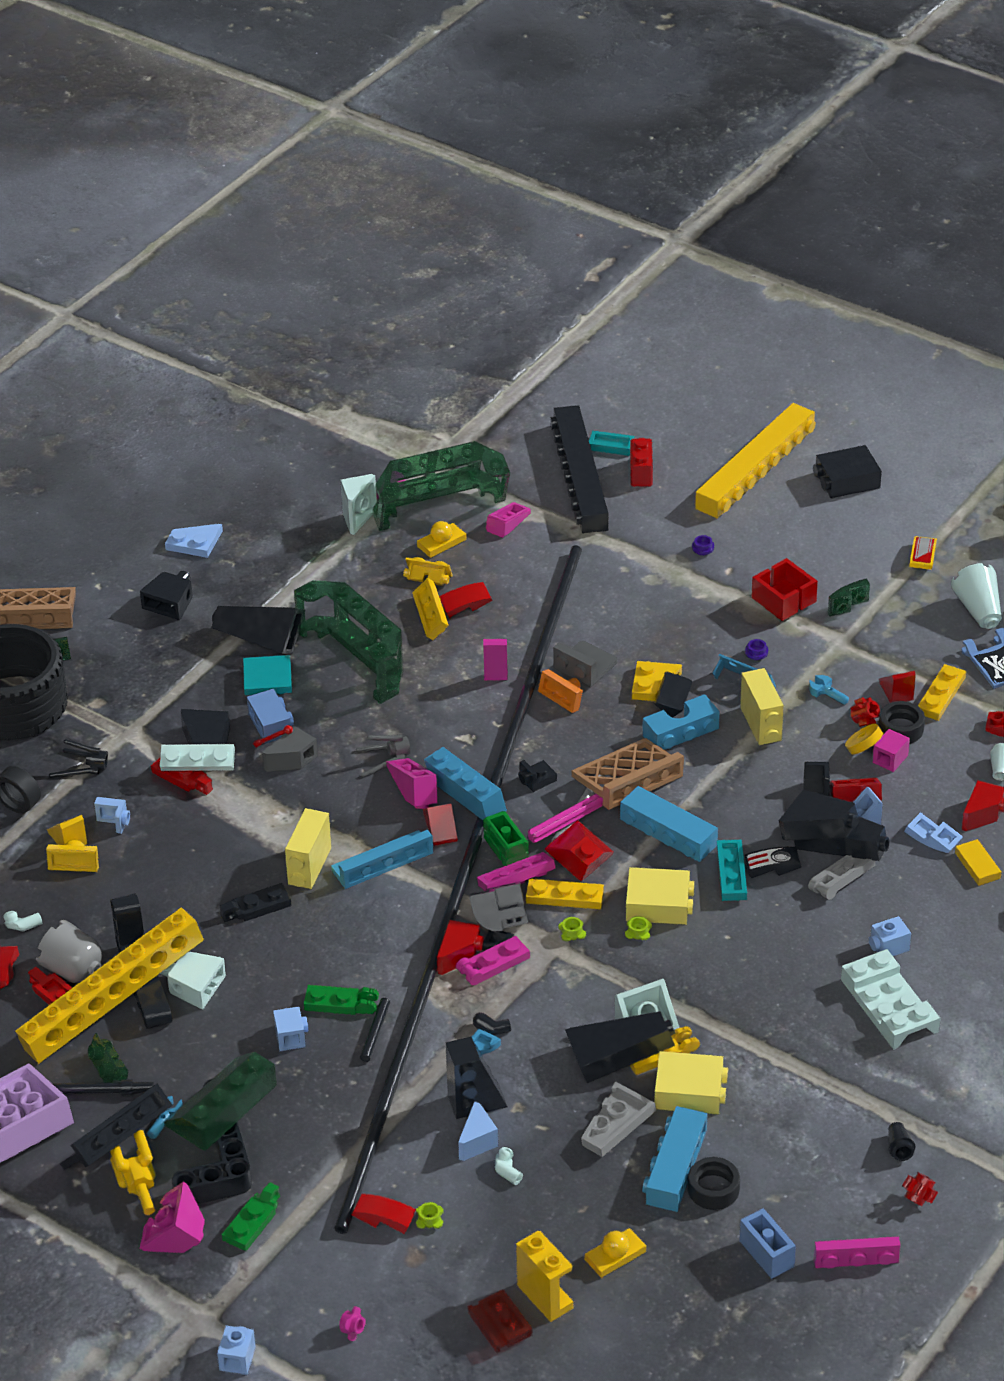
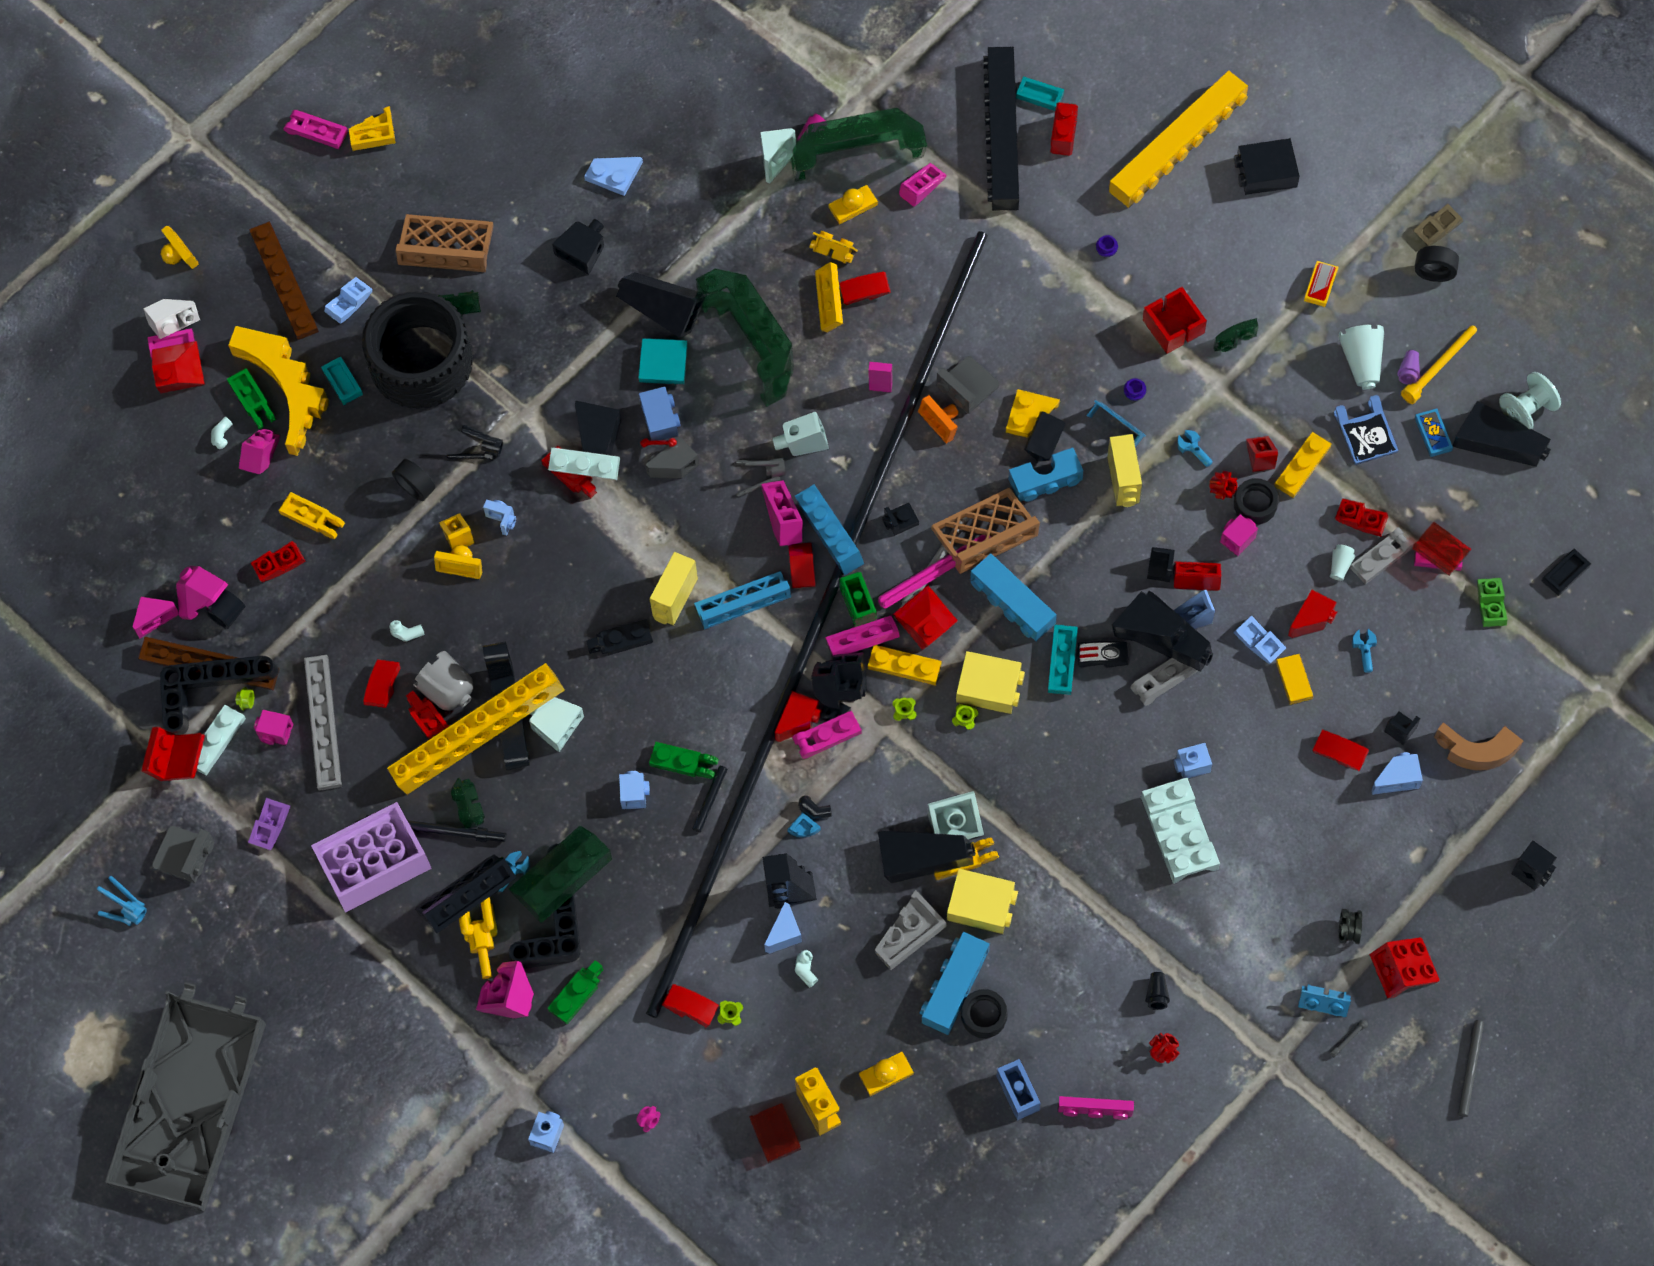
camera: 10 degrees right, 25 degrees up
yellow piece [845,724,883,755] -> none
none -> light aqua torso [773,412,829,456]

